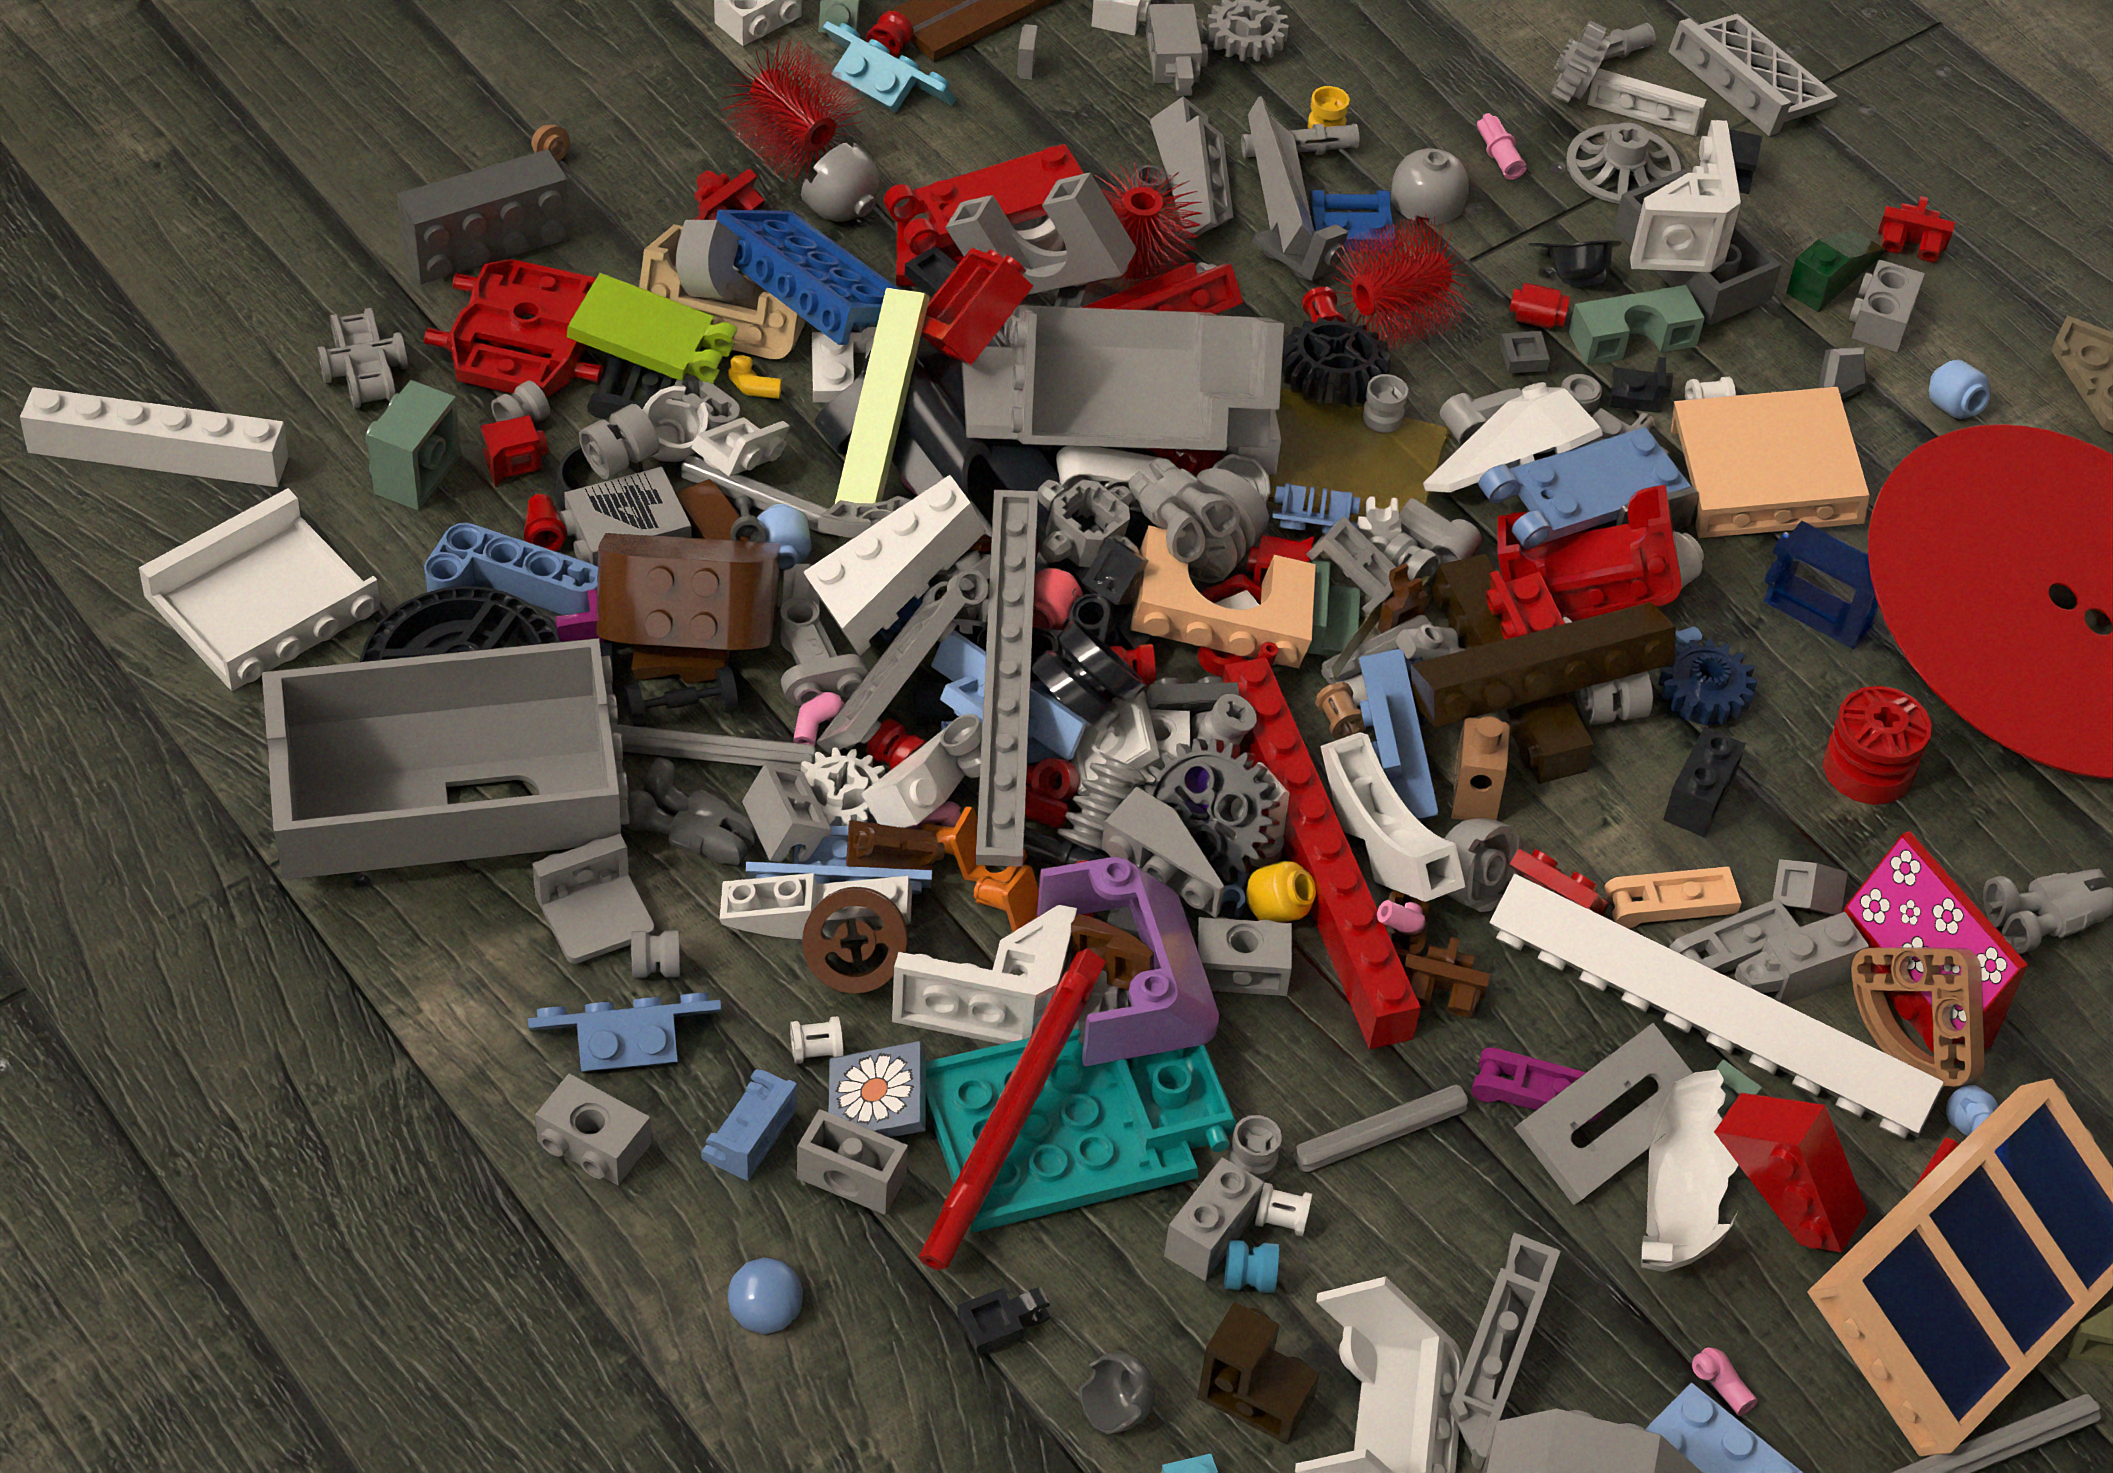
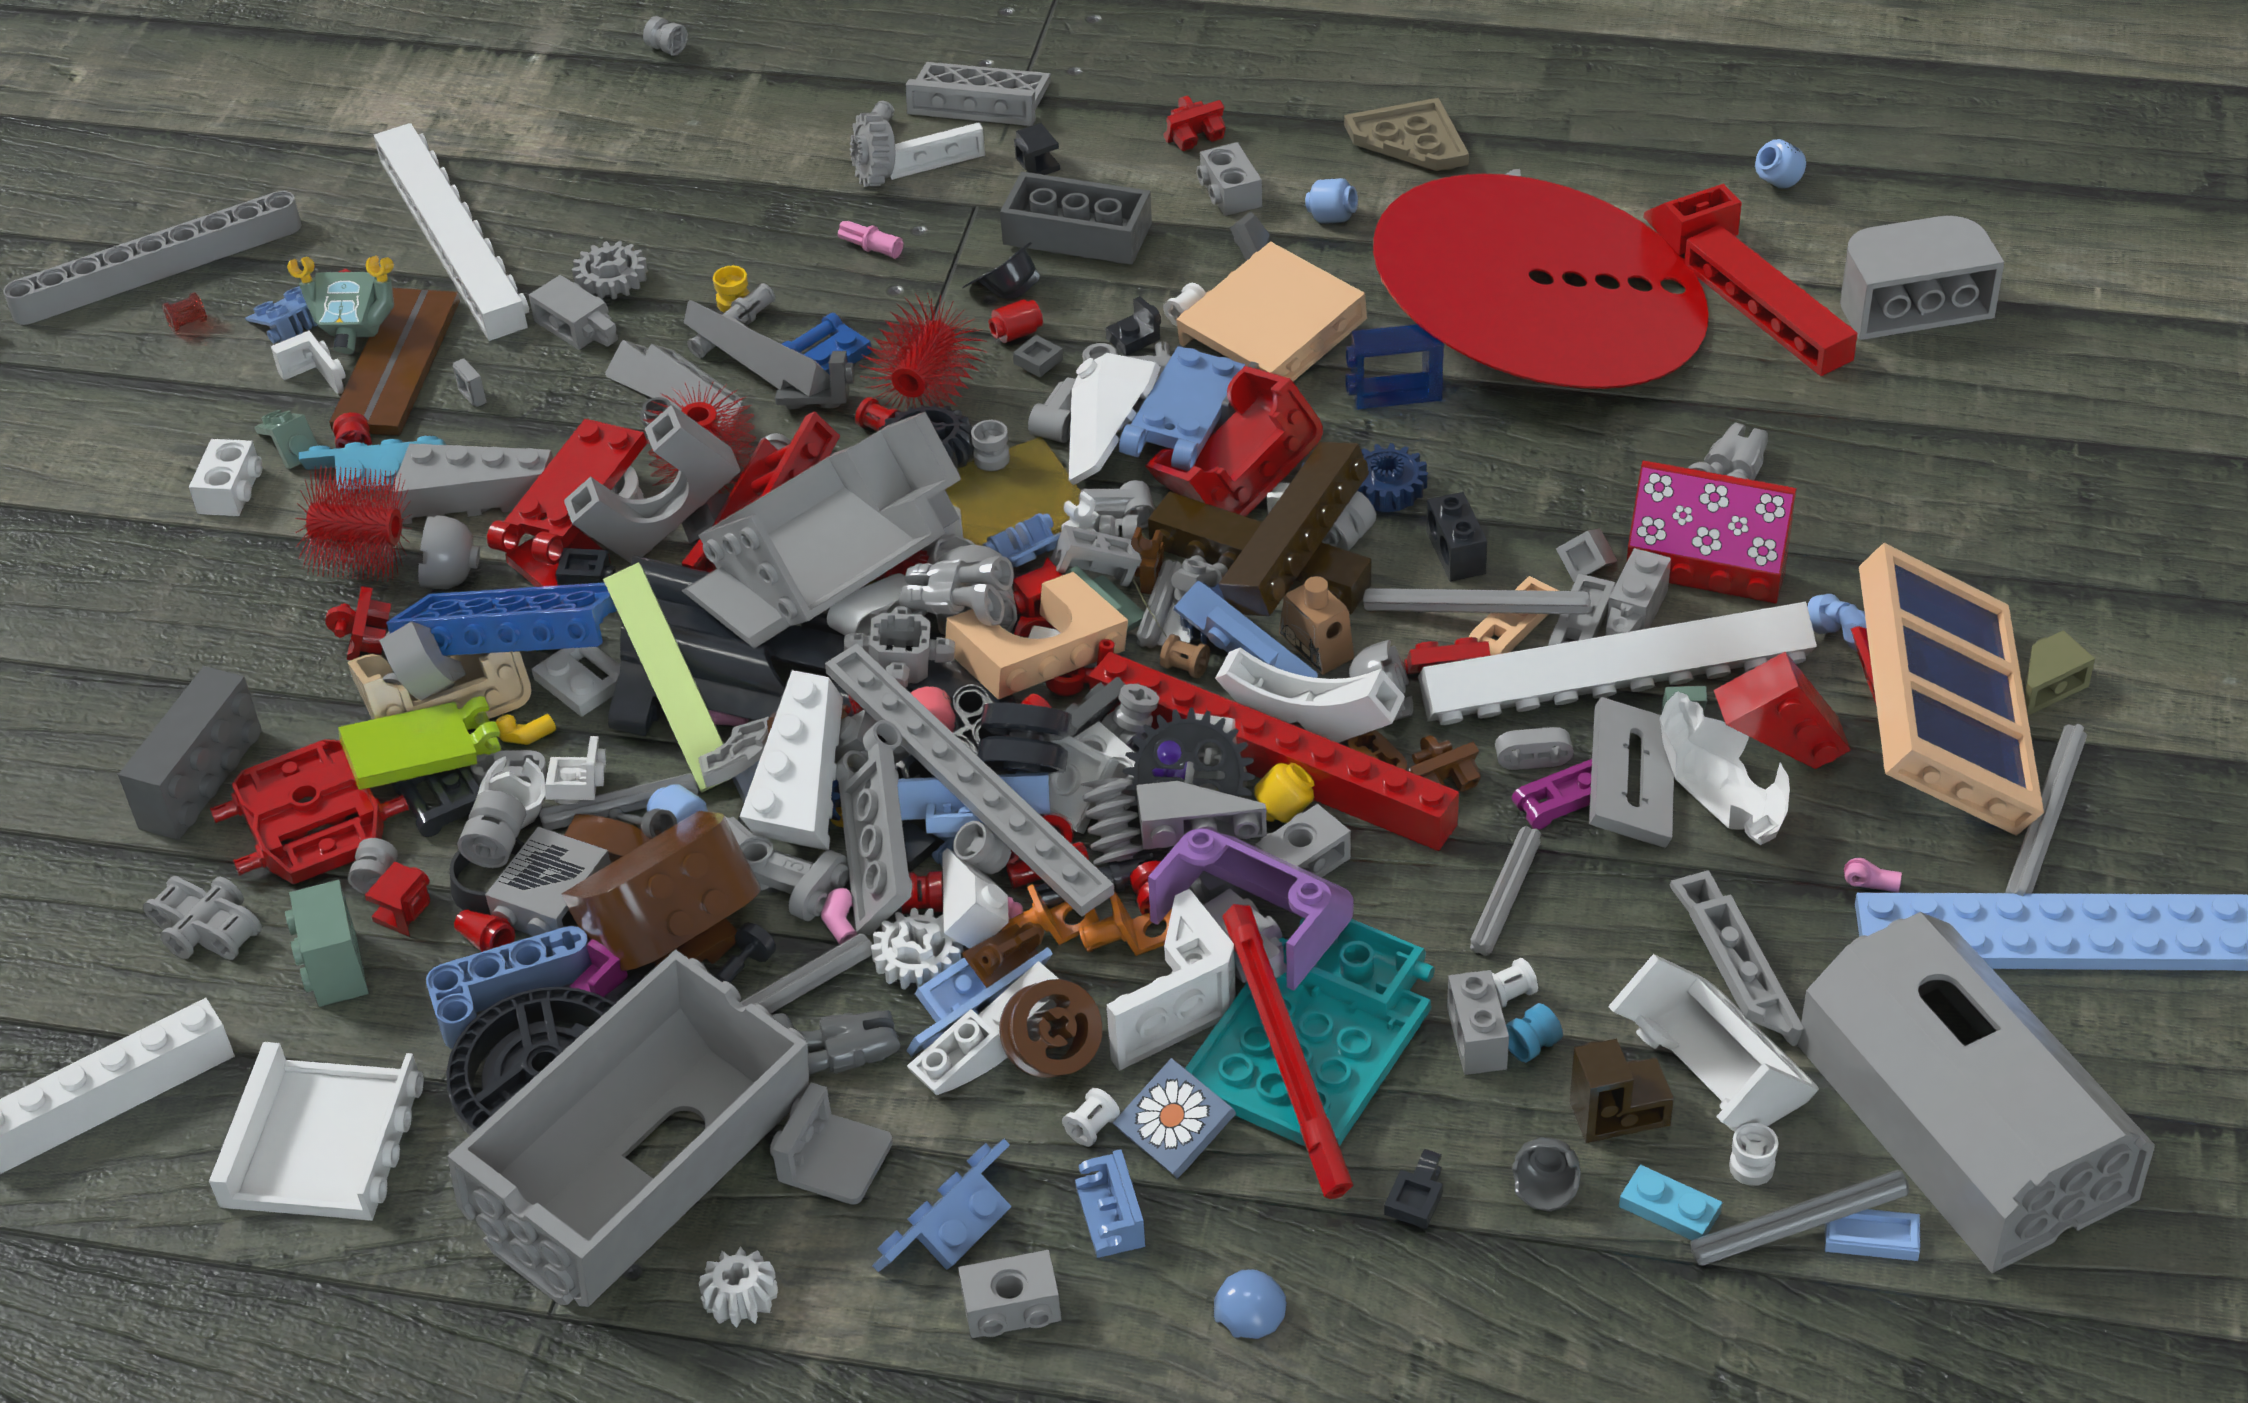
camera: 35 degrees left, 5 degrees down
medium nougat plate [532,125,570,162] -> none
light grey wheel [631,930,680,979] -> none
light grey hinge [742,764,832,863] -> none
light grey brick [797,1109,908,1215] -> none
red window [921,248,1034,365] -> none
reddish brown slope [1071,914,1154,990] -> none
black bracket [1082,537,1149,608] -> none
light grey wheel [1229,1115,1282,1181] -> none
bright pink arm [1377,900,1426,935] -> none
light grey cylinder [1391,148,1469,224] -> none
red bracket [1485,570,1565,640] -> none
light grey wheel [1566,123,1681,204] -> none
sand green arch [1569,285,1705,366] -> none
white bracket [1630,120,1741,272] -> none
dark green slope [1786,230,1885,312] -> none
red wheel [1823,686,1932,805] -> none
medium nougat beam [1851,947,1984,1087] -> none
none -> light grey wedge [391,444,553,524]
none -> white gear [699,1246,778,1328]
none -> light grey axle [1363,588,1591,614]
none -> light grey beam [1495,727,1574,770]

